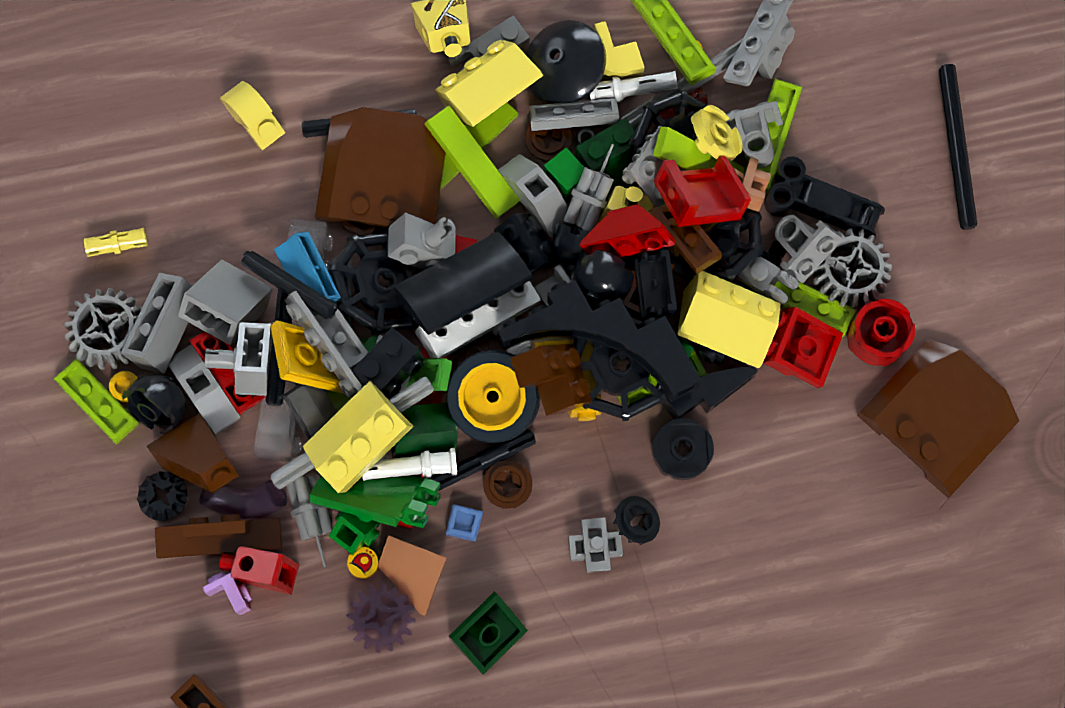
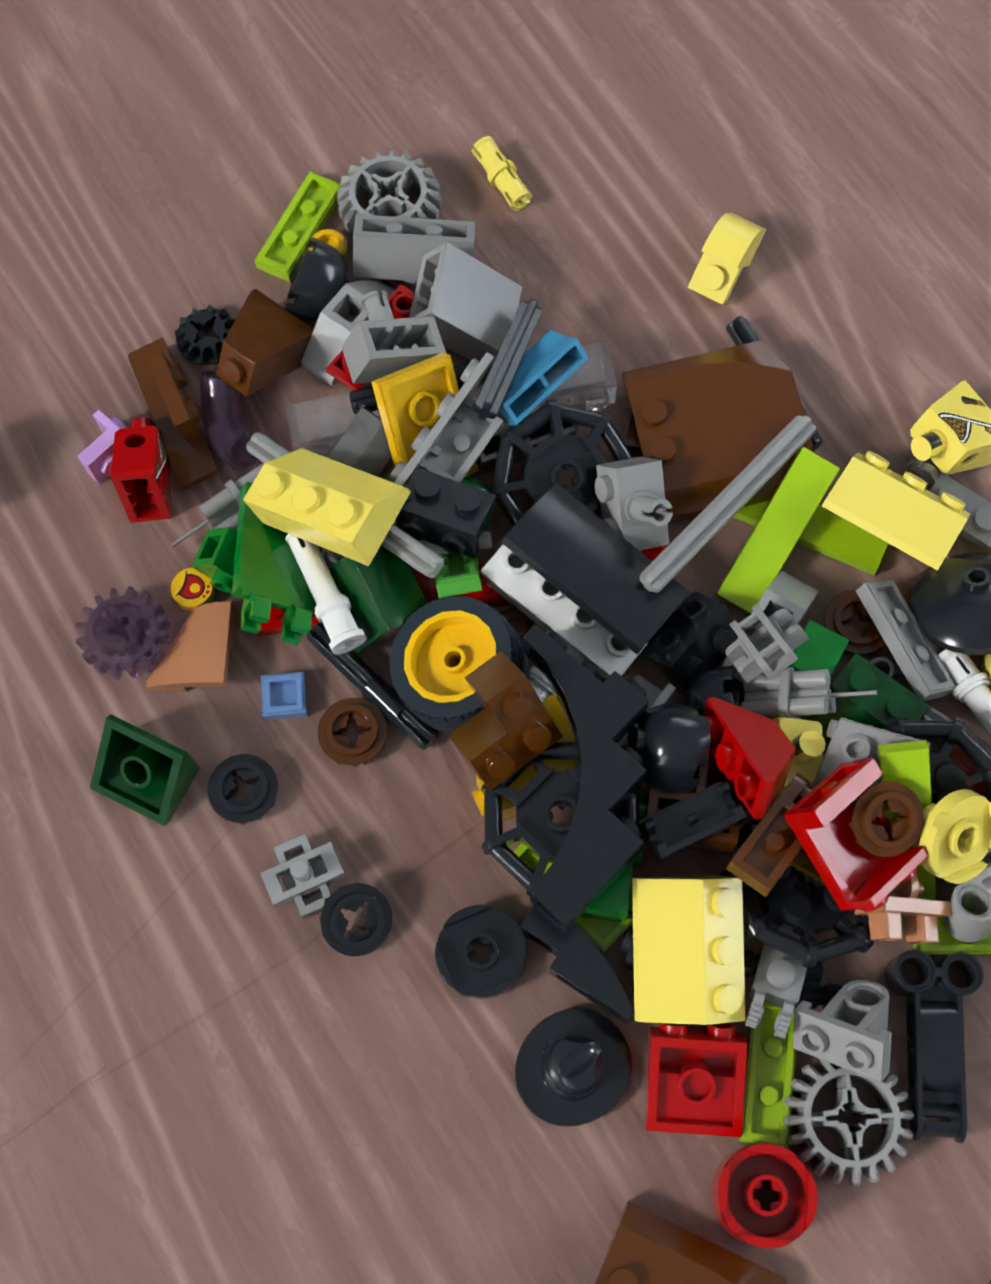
camera: 80 degrees right, 5 degrees down
none -> black gear [208,754,279,825]
none -> black hat [515,1008,632,1127]
none -> light grey axle [639,415,816,593]
none -> light grey piece [726,604,809,683]
none -> reddish brown gear [848,780,923,857]

